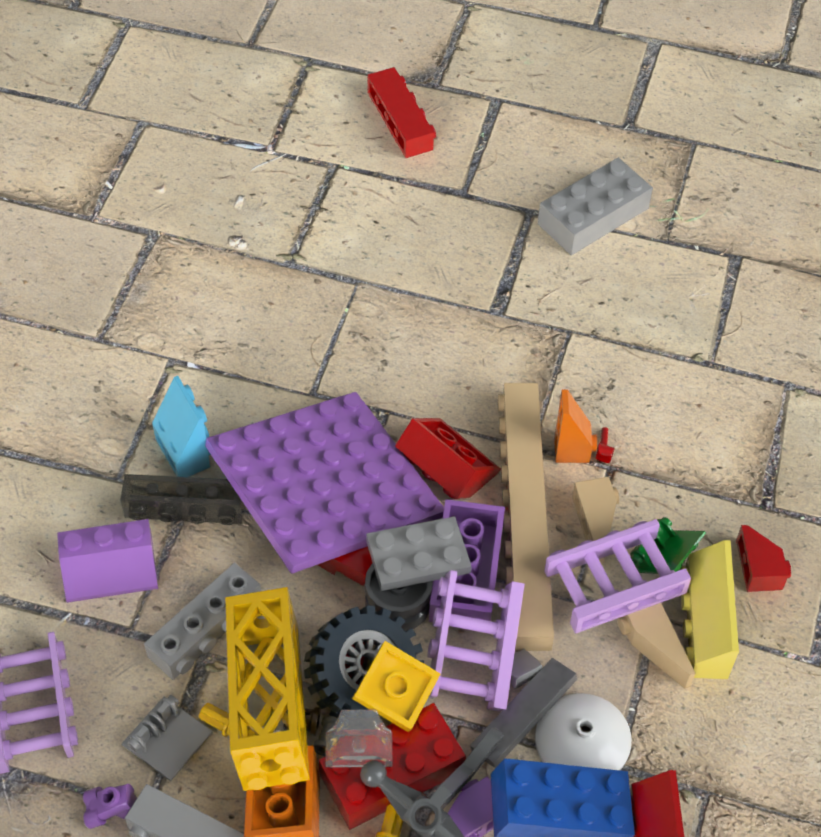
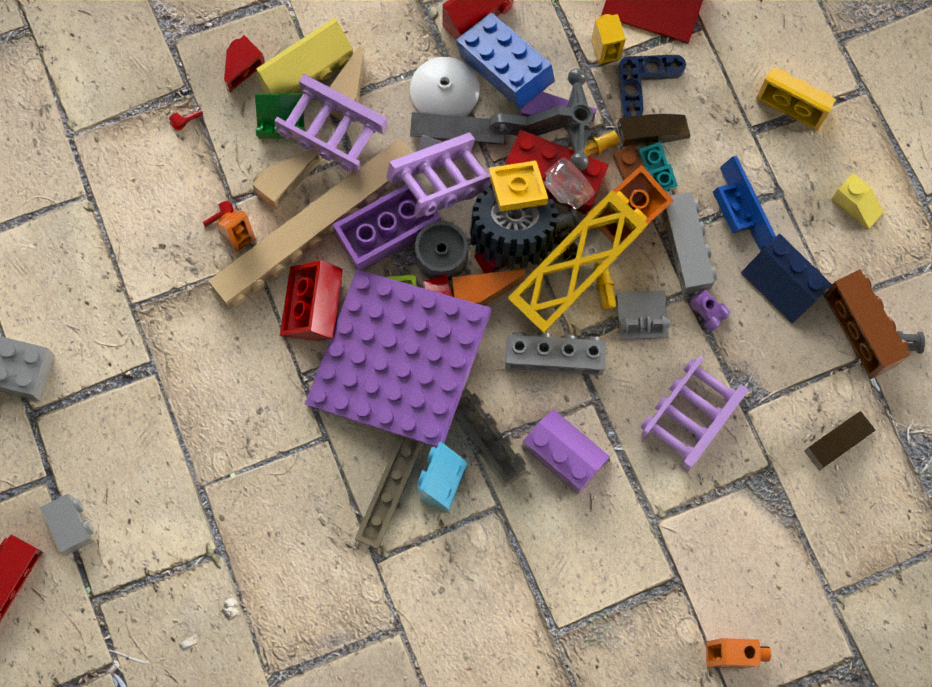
camera: 130 degrees left, 20 degrees up
light grey plate [366,516,472,591] -> none
none -> light grey brick [40,494,94,556]
none -> red hand [169,110,203,131]
none -> dark tan plate [355,436,424,550]
none -> orange slope [452,269,525,306]

